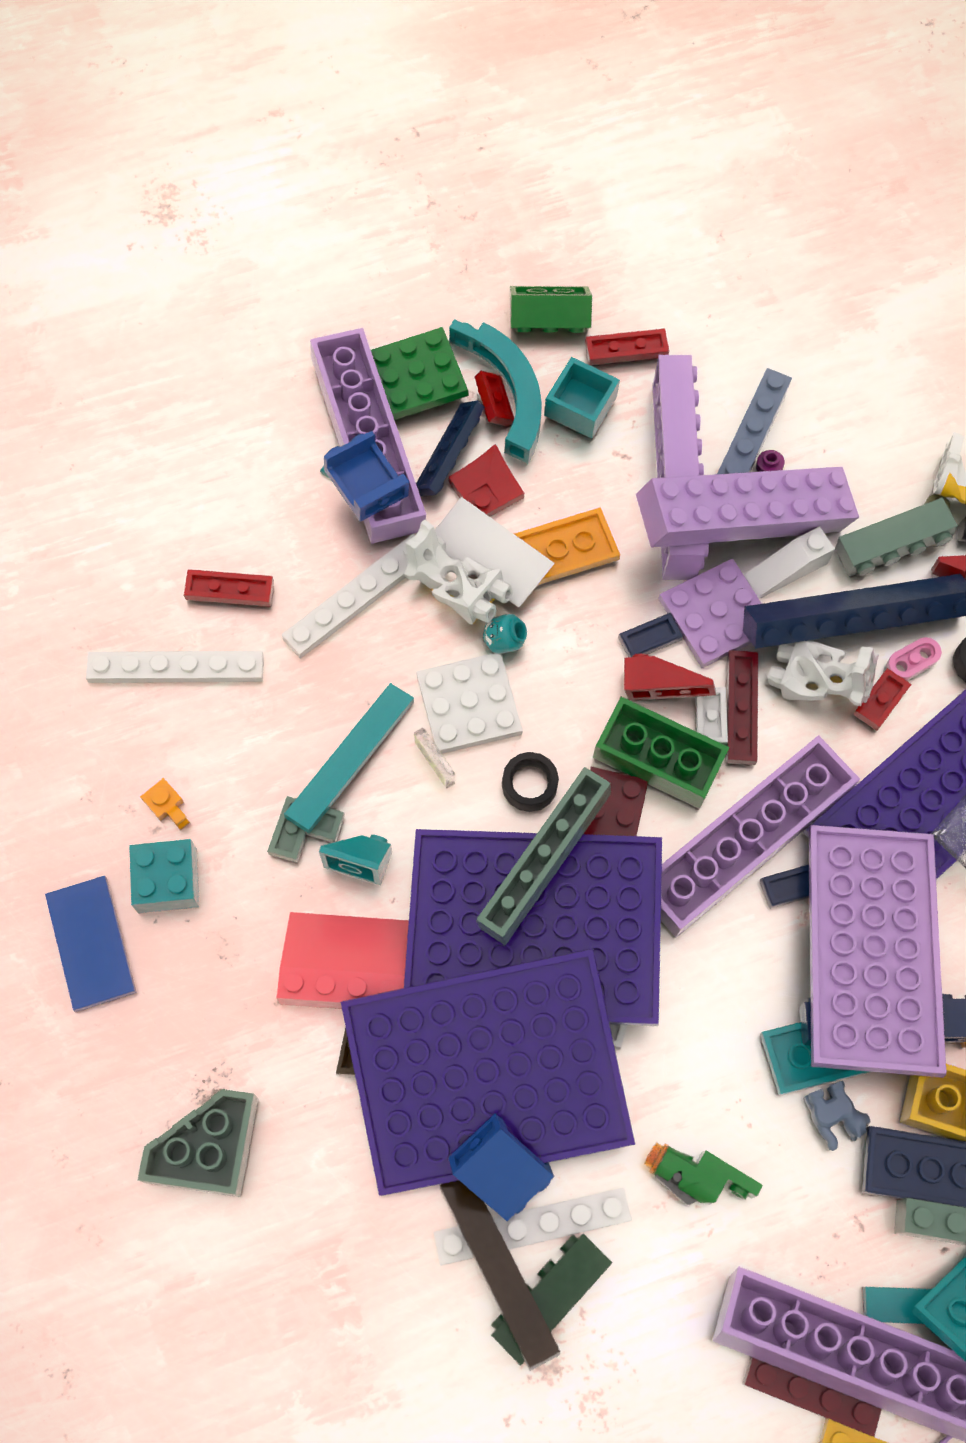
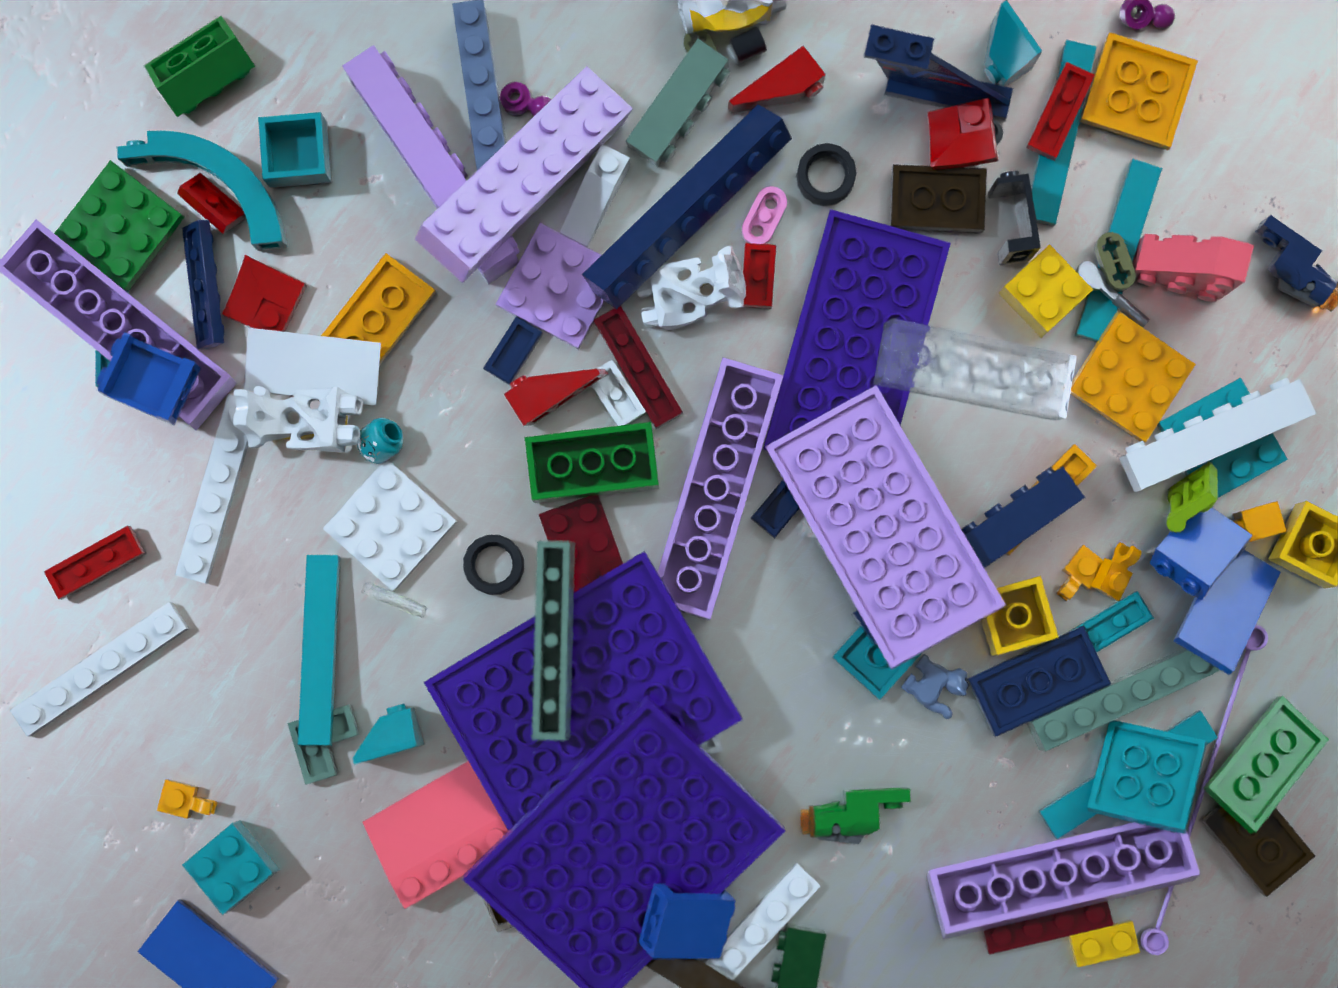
camera: 30 degrees left, 15 degrees up
red plate [585,328,669,365] -> none

